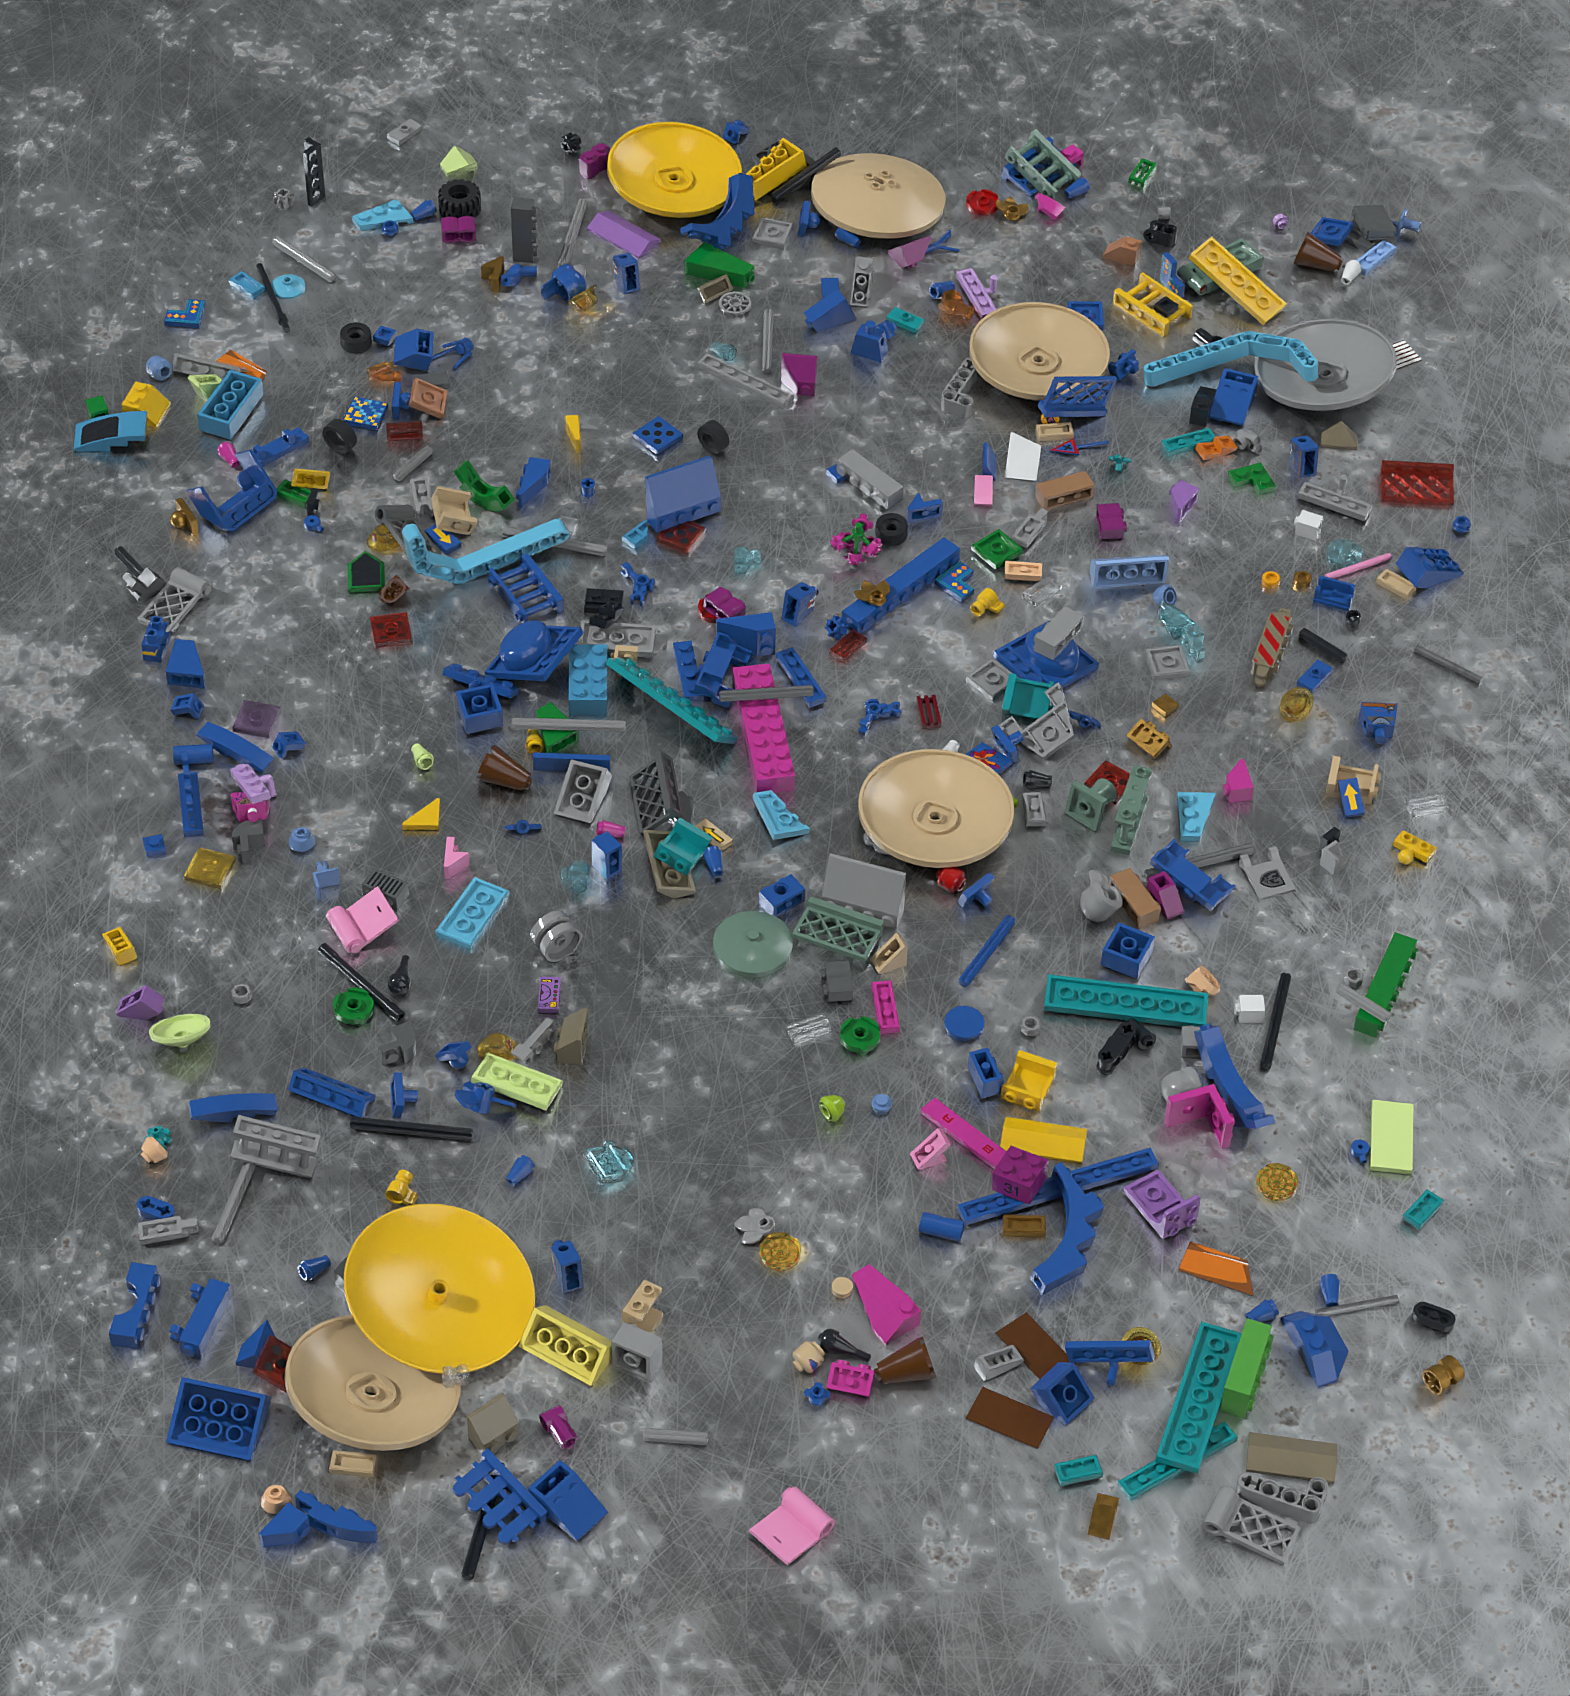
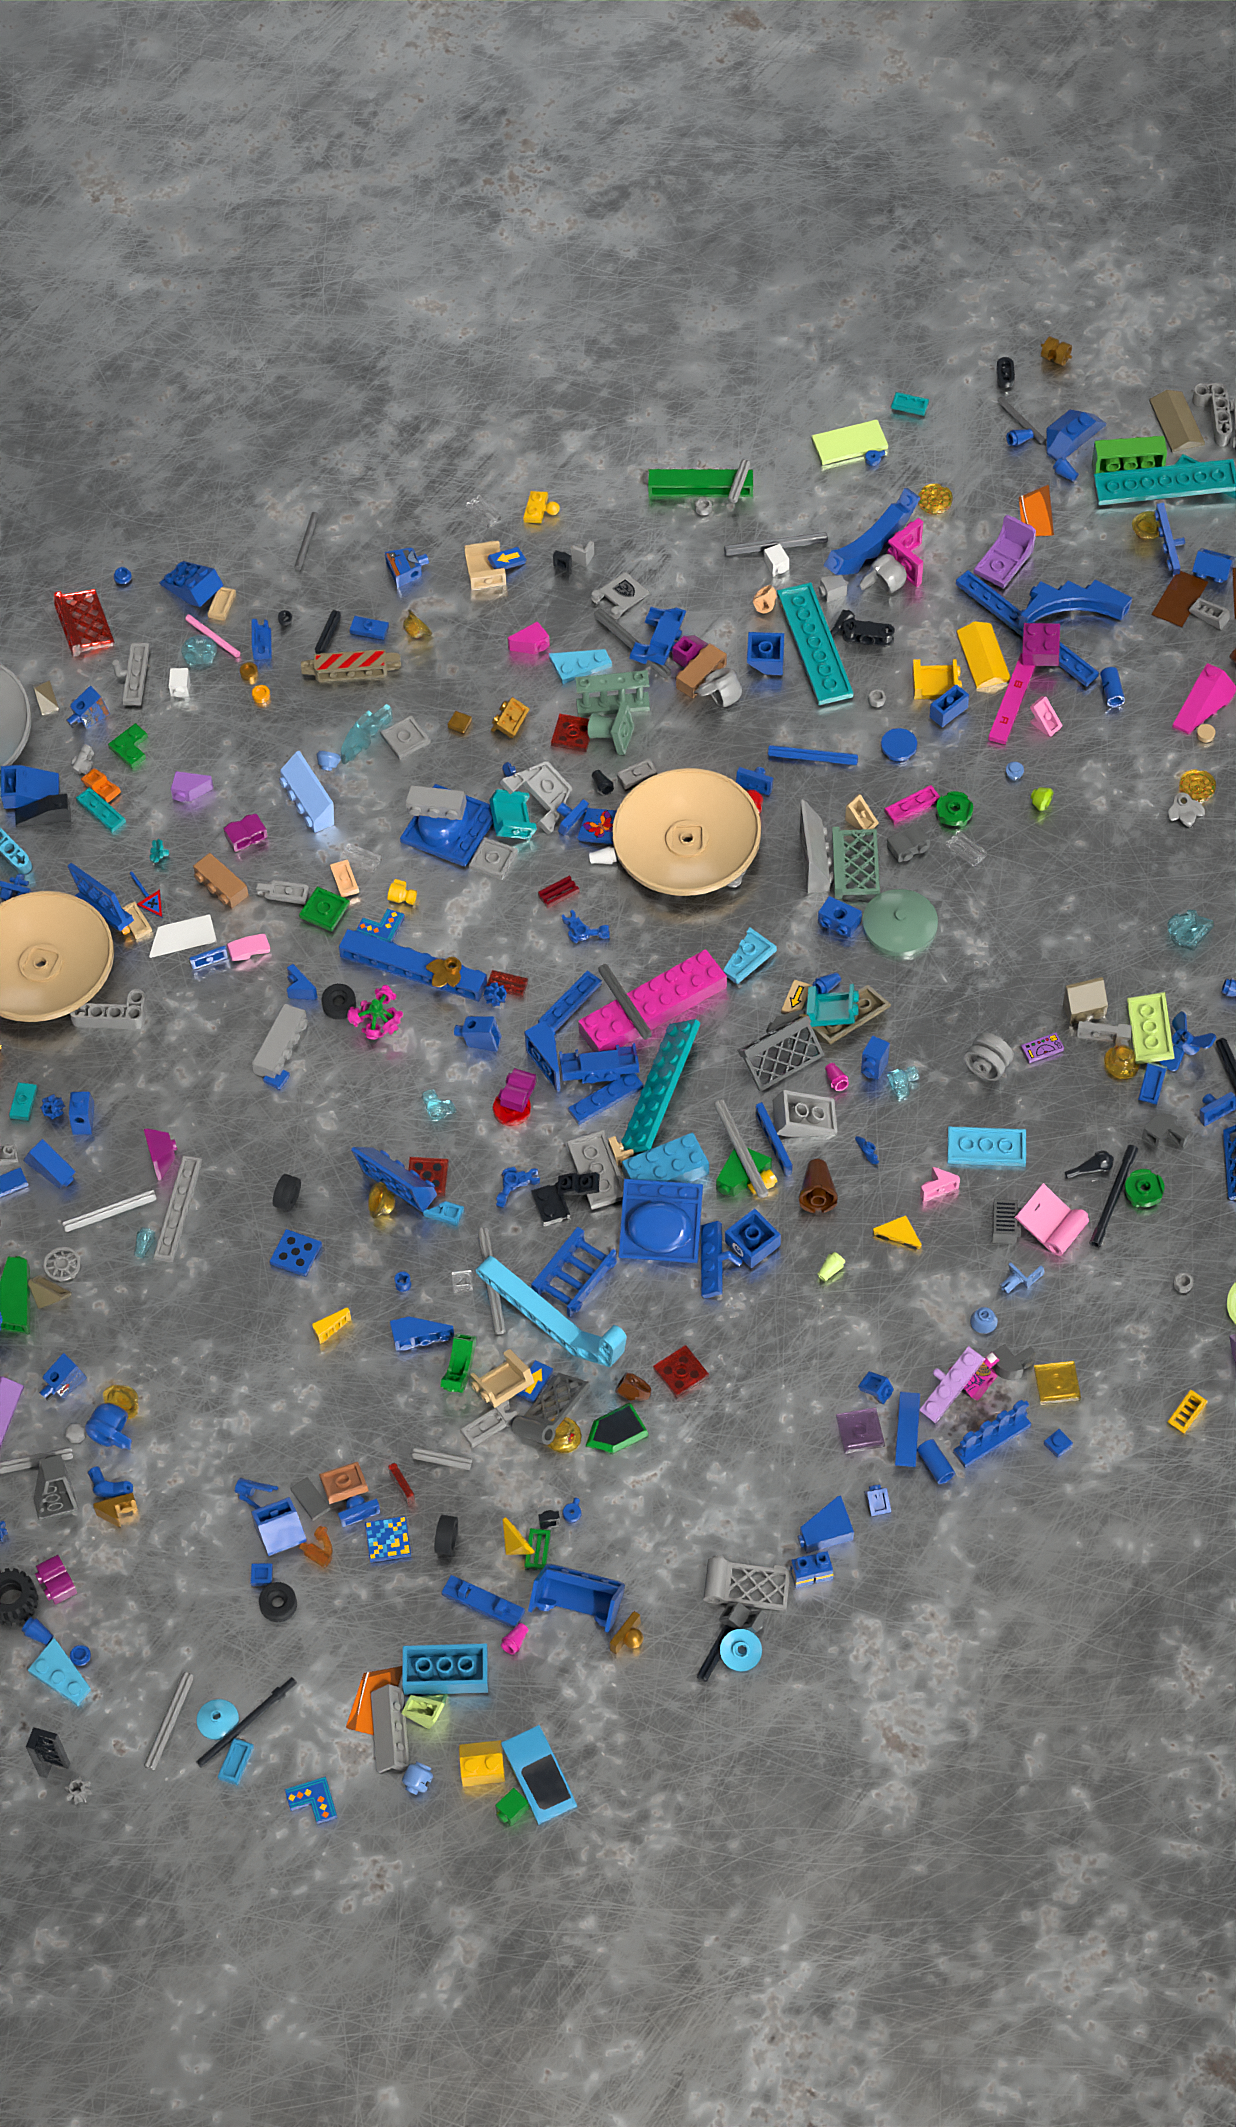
camera: 110 degrees left, 10 degrees up
pearl gold tile [1003,1215,1046,1237] -> none
none -> medium azure dish [720,1629,762,1671]

